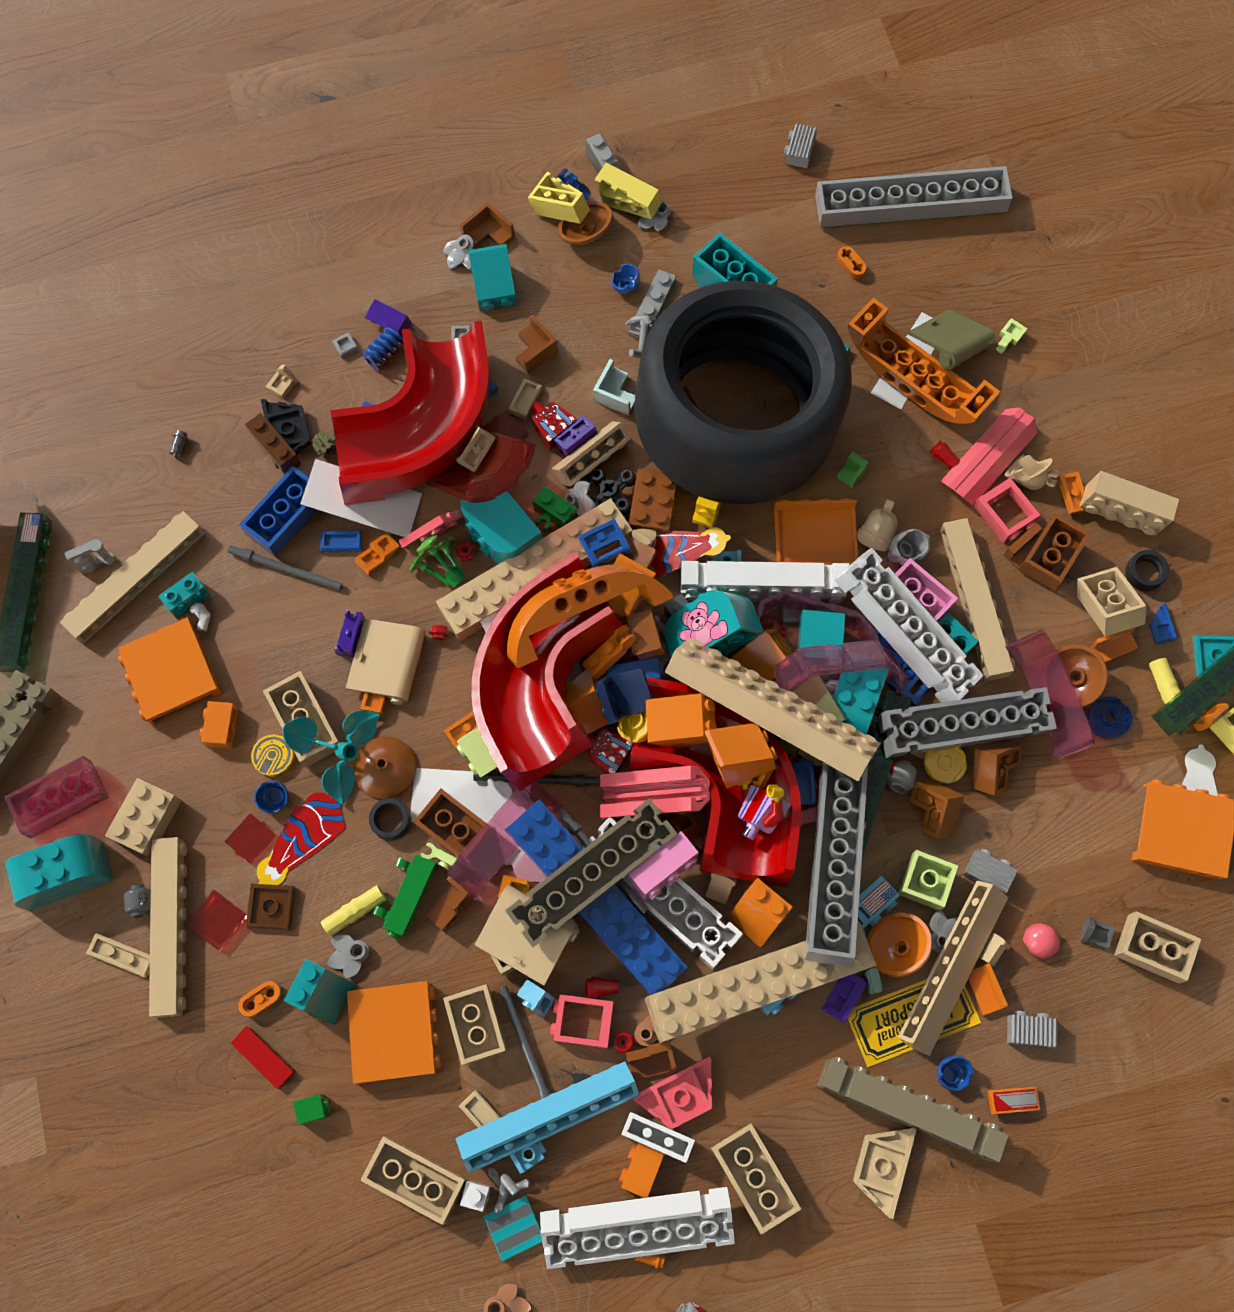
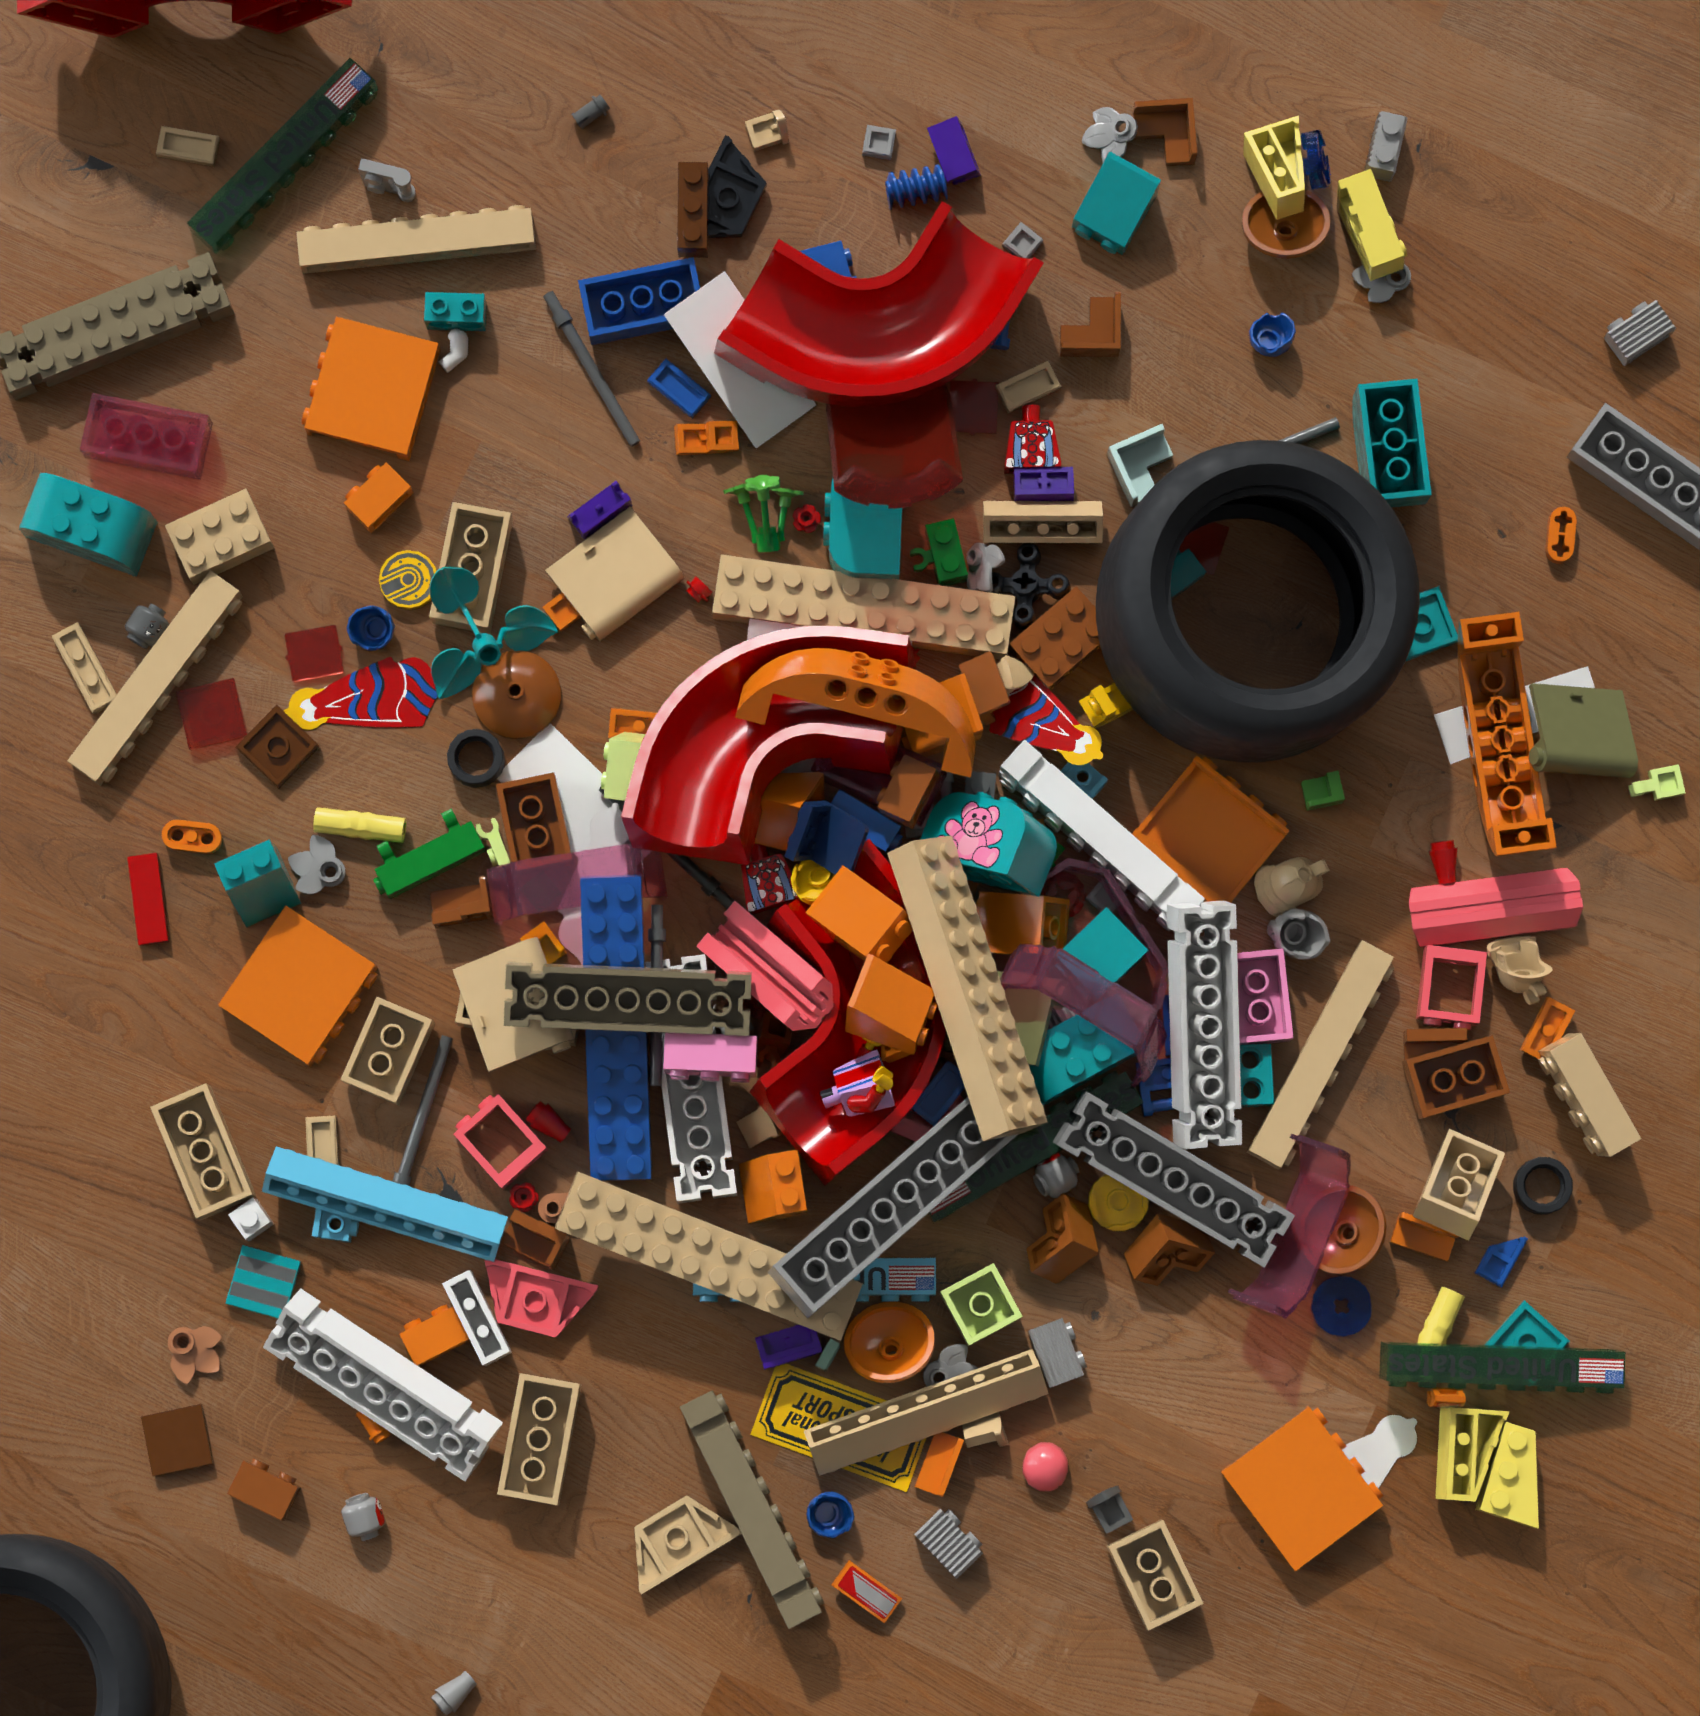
camera: 35 degrees right, 10 degrees up
green brick [293,1094,331,1125] -> none
olive gear [312,431,337,457] -> none
coral wing [399,509,463,548] -> none
tan hinge [455,425,496,472] -> none
light grey piece [488,1168,531,1213] -> none
medium azure brick [517,980,556,1018] -> none
blue plate [578,518,632,568] -> none
orange hinge [582,625,636,680] -> none
light grey piece [625,315,656,358] -> none
light grey plate [628,269,676,339] -> none

